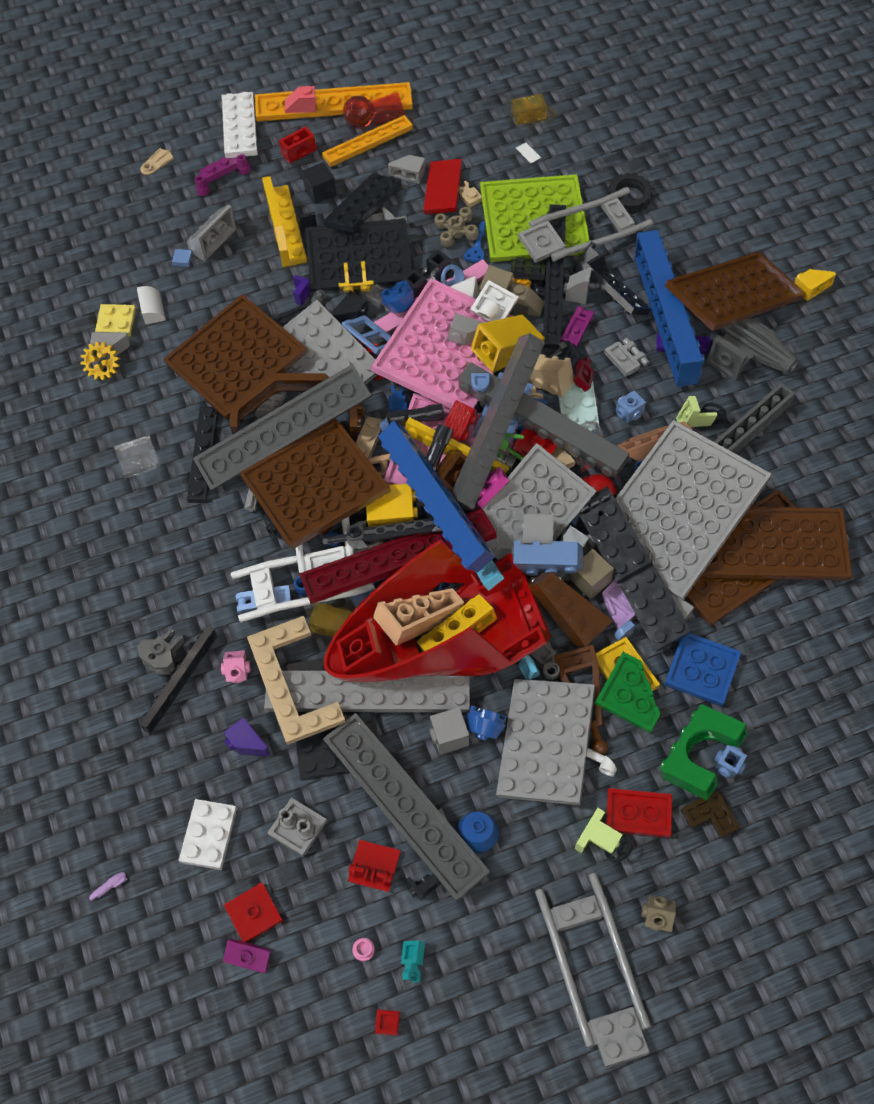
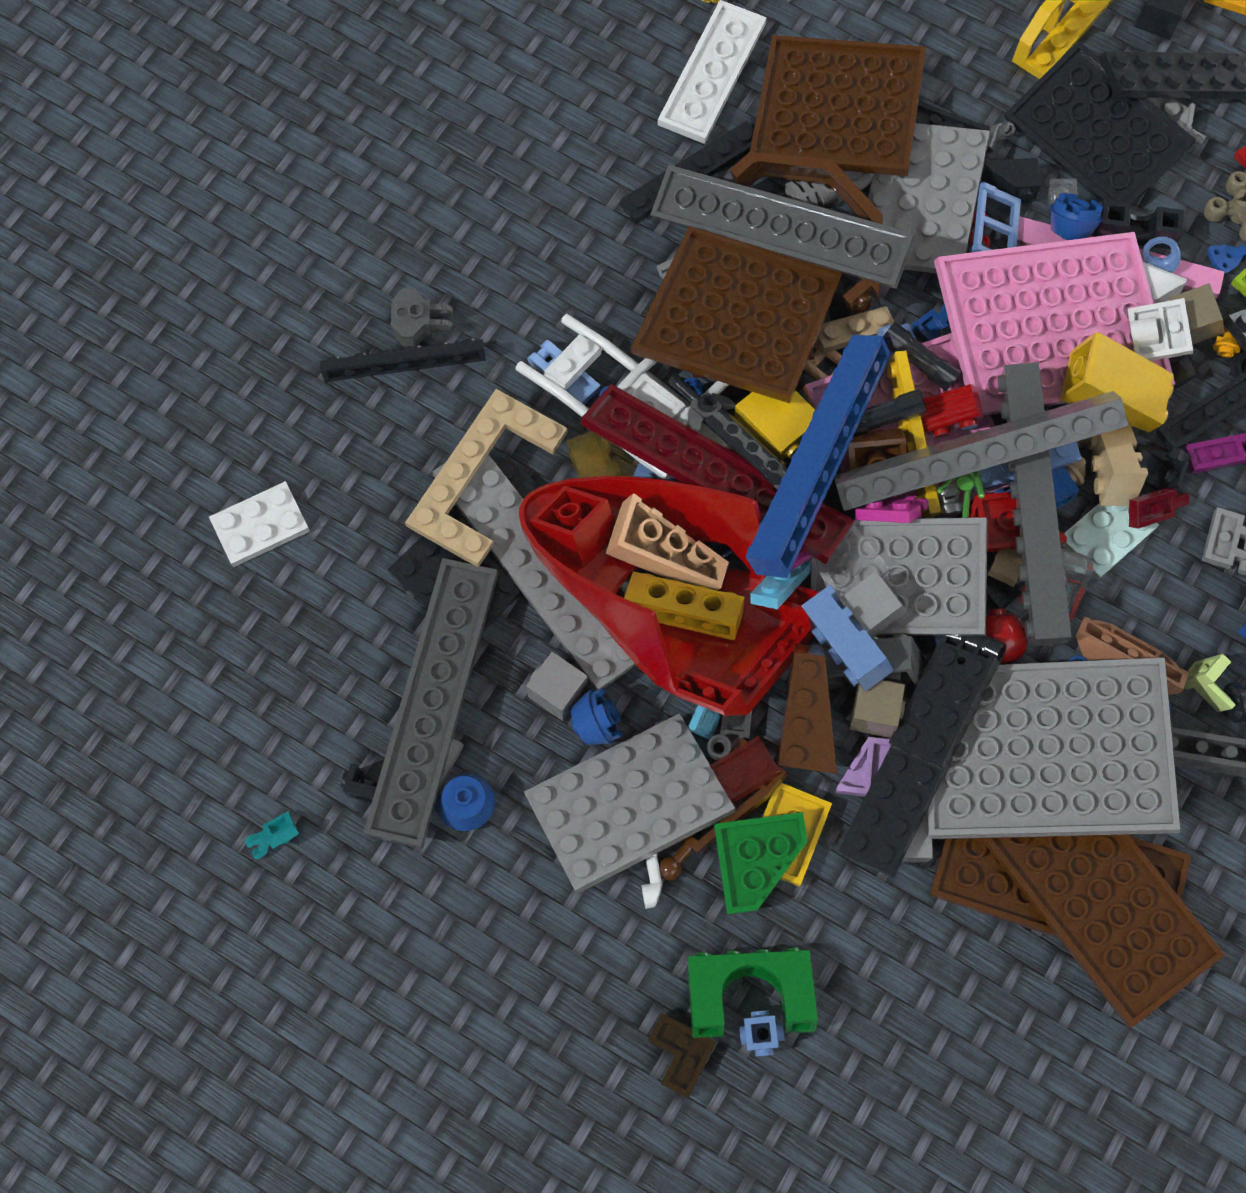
camera: 50 degrees right, 10 degrees up
lavender piece [89,872,127,900] -> none
clear tile [114,435,160,478] -> none
bright pink brick [221,650,251,683] -> none
dark purple slope [223,717,270,757] -> none
magenta plate [223,938,272,973] -> none
red plate [224,882,283,943] -> none
light grey plate [267,798,327,857] -> none
dark purple bracket [293,275,311,306] -> none
black bracket [299,212,317,245] -> none
yellow plate [339,261,374,293] -> none
red hinge [347,840,401,892] -> none
bright pink plate [352,938,375,961] -> none
red tile [375,1009,400,1036] -> none
light grey slope [447,313,484,345] -> none
medium blue tile [471,373,490,393] -> none
dark tan slope [509,283,544,317] -> none
light grey plate [535,873,651,1069] -> none
yellowish green piece [575,808,633,862] -> none
red plate [606,788,672,838] -> none
medium blue tile [614,621,635,641] -> none
medium blue brick [616,391,646,423] -> none
dark tan brick [641,896,676,932] -> none
blue plate [664,634,741,707] -> none
none -> white plate [658,0,767,144]
none -> clear red plate [709,736,782,804]

